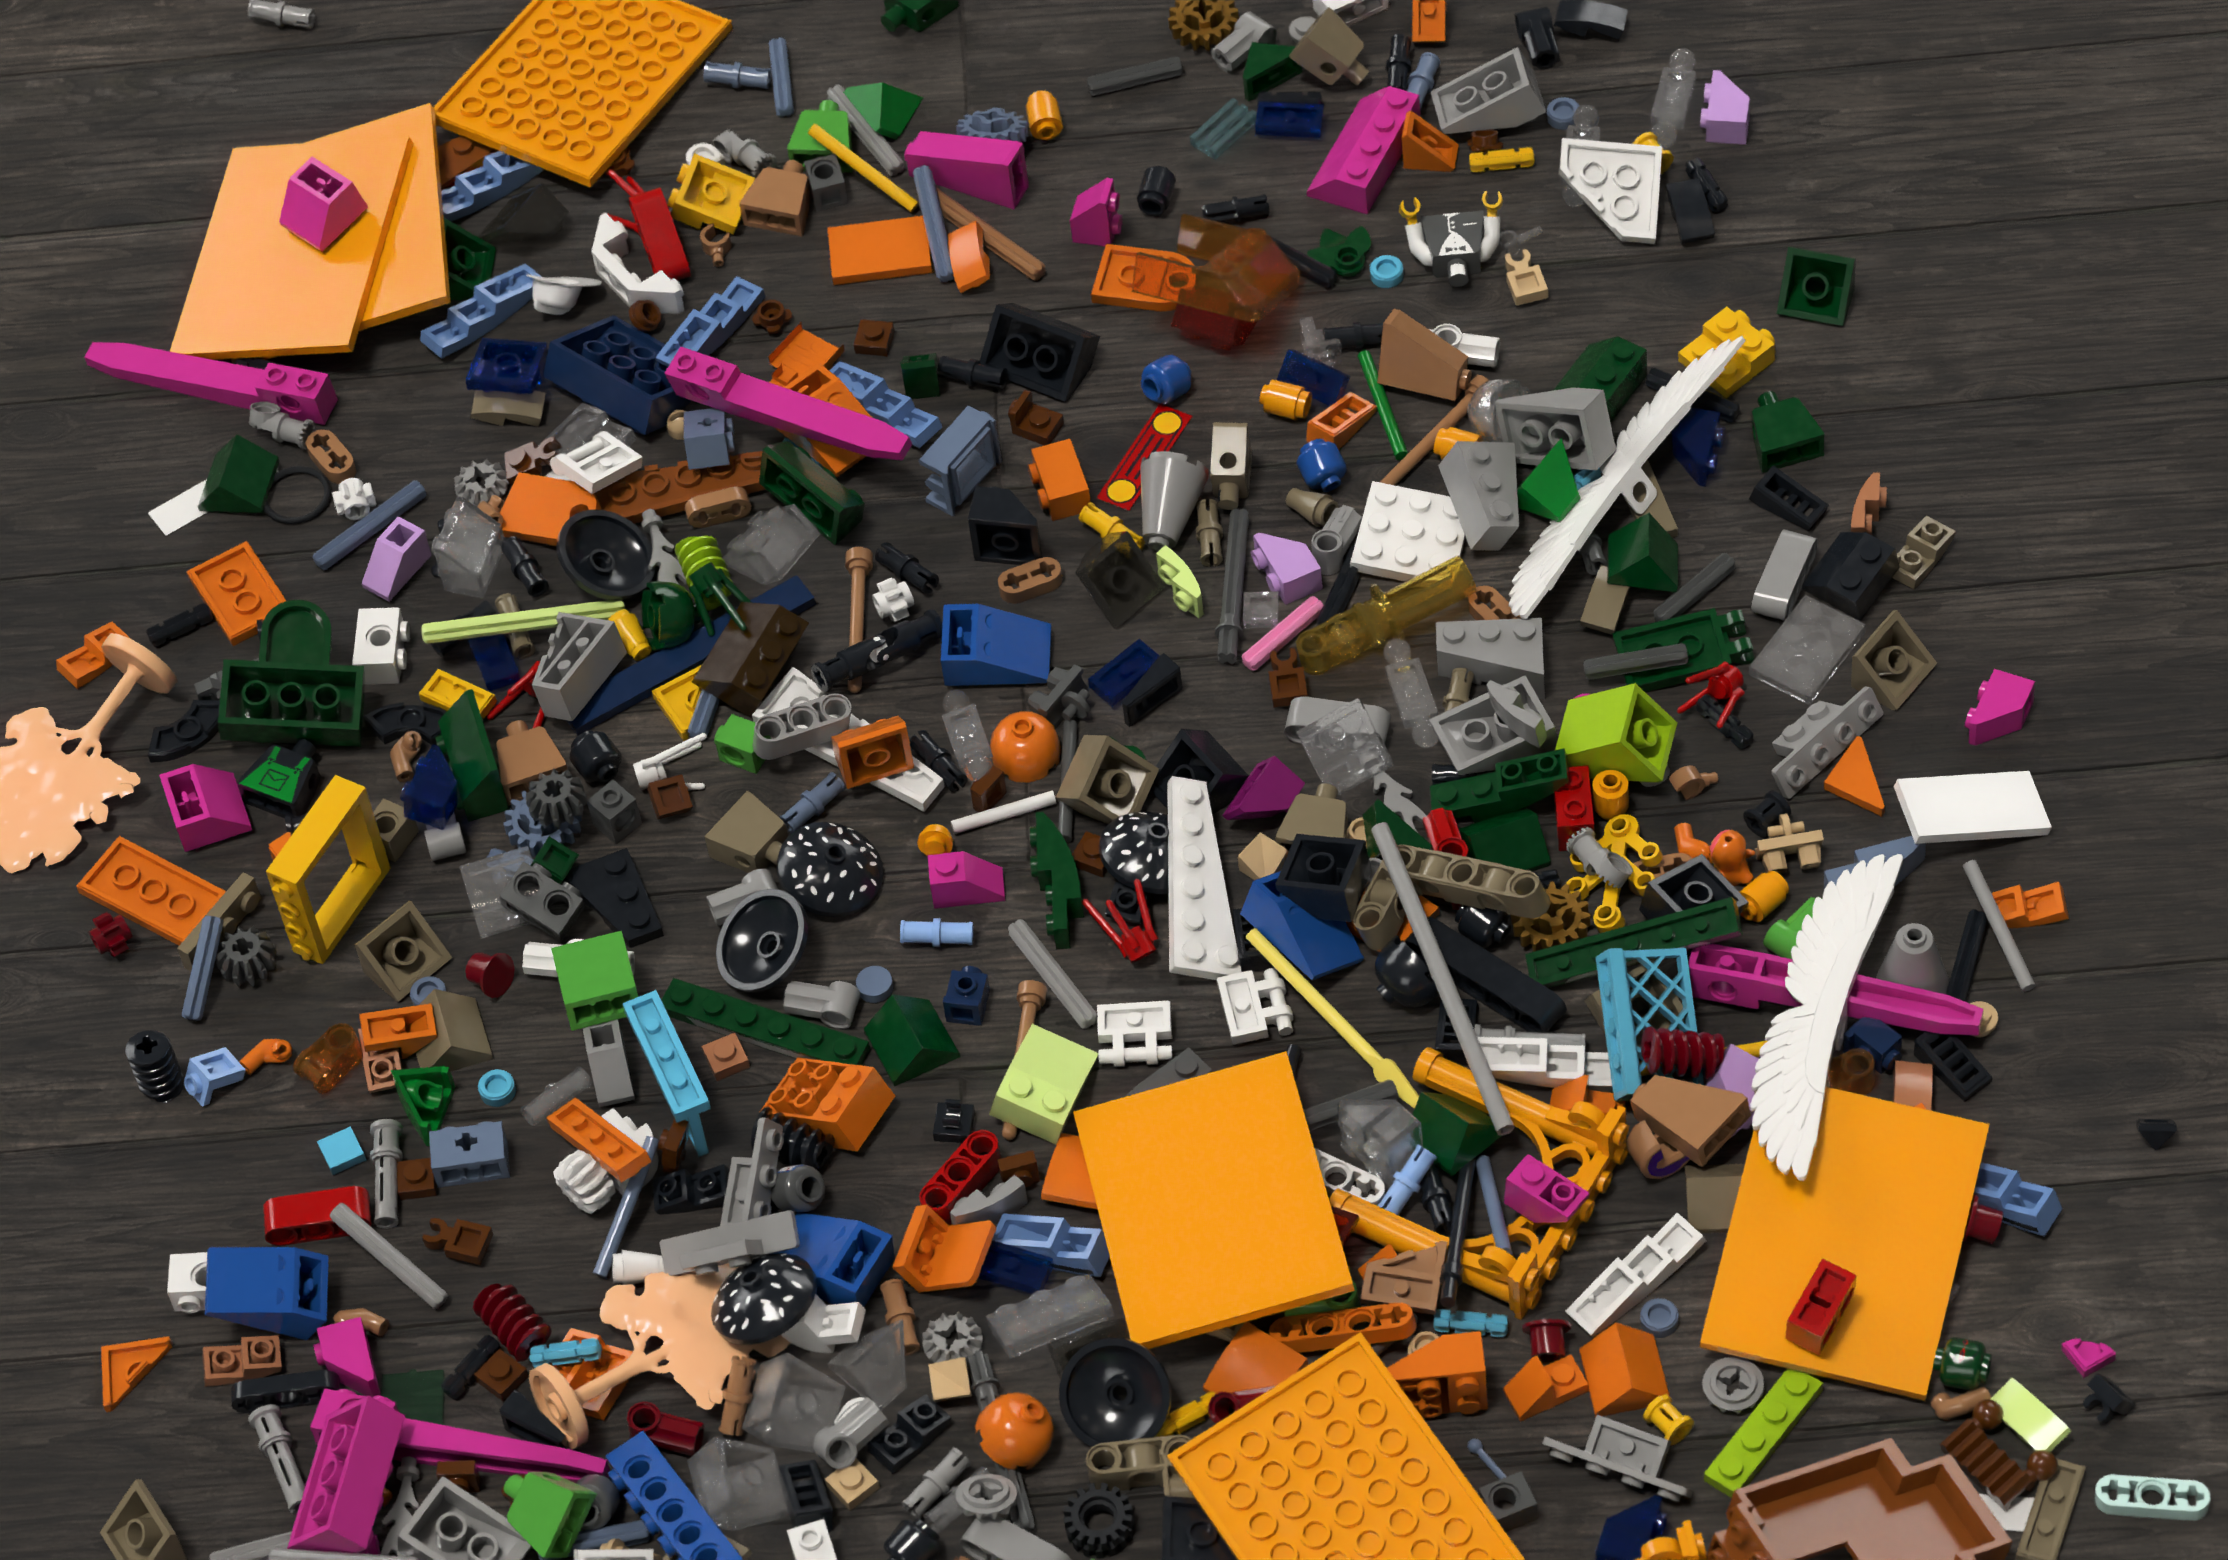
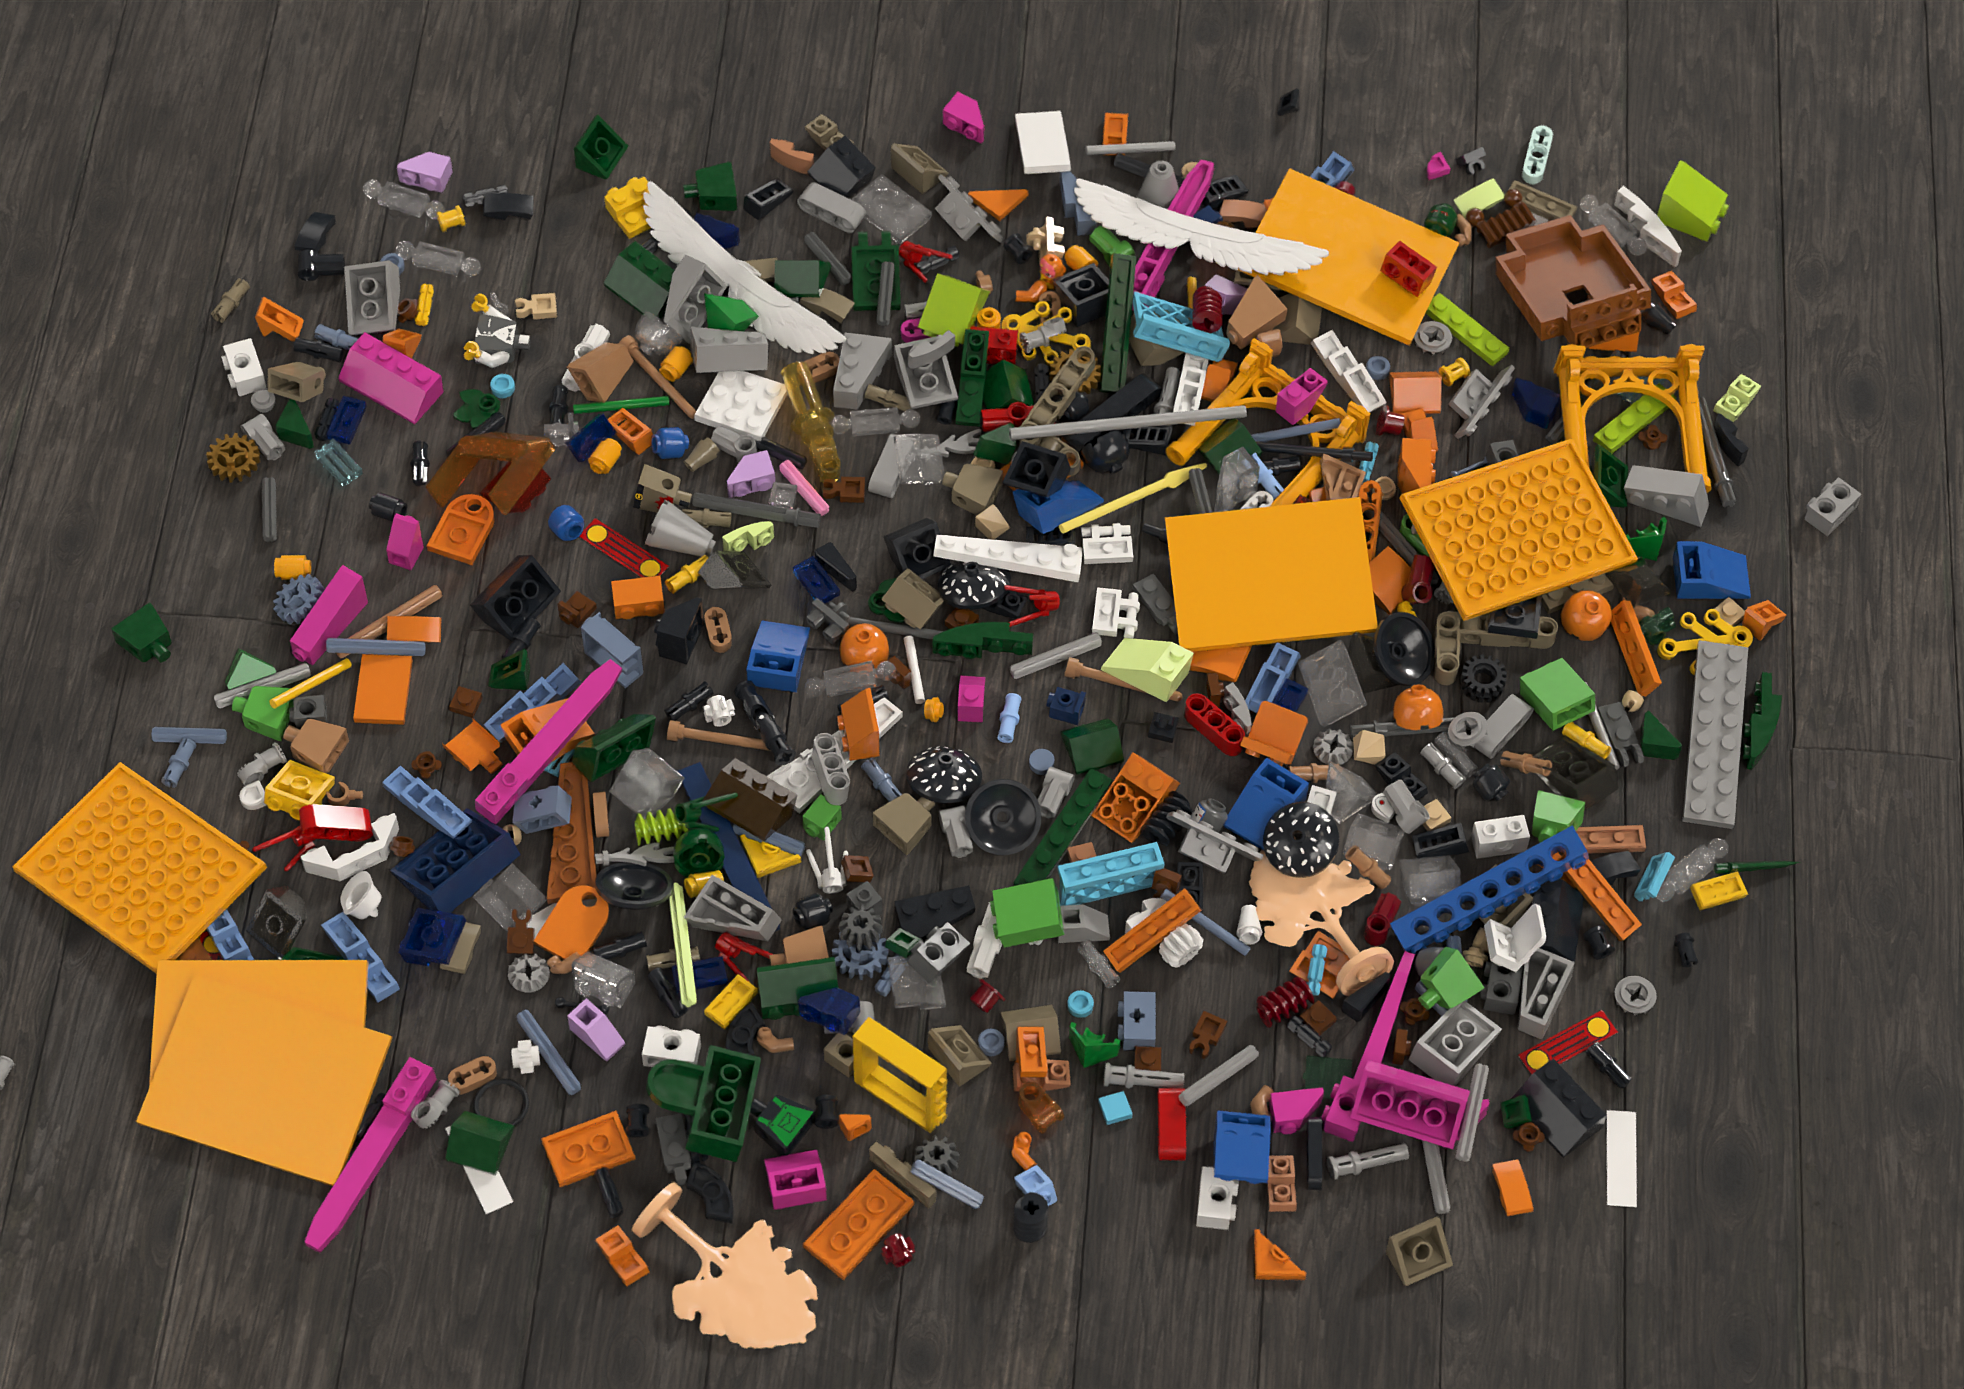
camera: 90 degrees left, 5 degrees up
dark pink slope [279,156,368,252] -> none
white plate [550,431,643,494] -> none
light grey bracket [660,1211,800,1276] -> none
magenta slope [1222,756,1305,820] -> none
white plate [1559,138,1662,244] -> none

